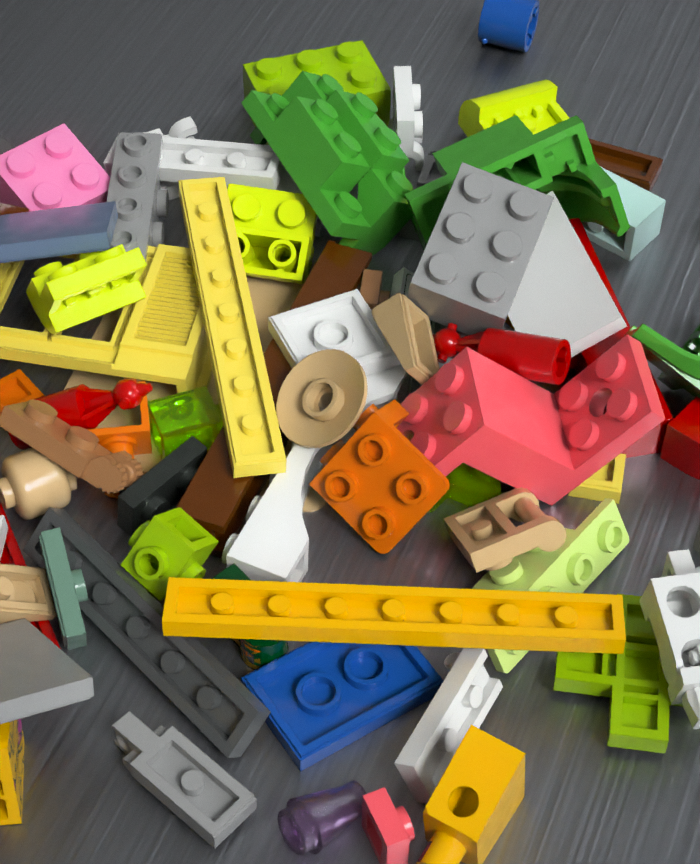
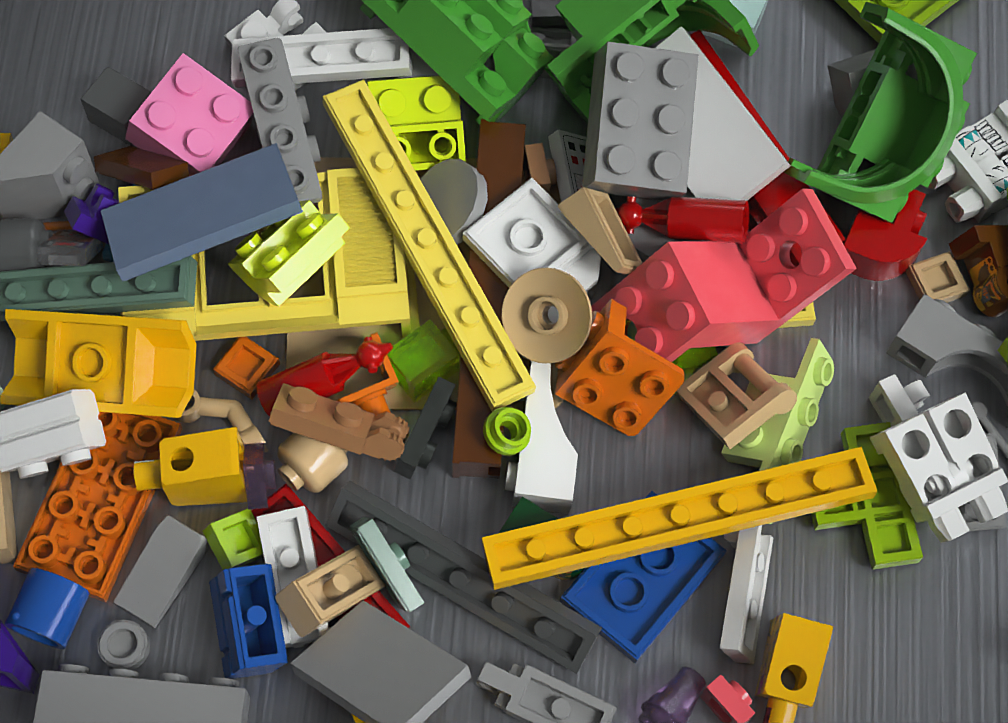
camera: 20 degrees left, 20 degrees up
lime brick [121,507,219,601] -> none
none -> light grey tile [420,159,488,245]
none -> lime plate [483,407,531,456]

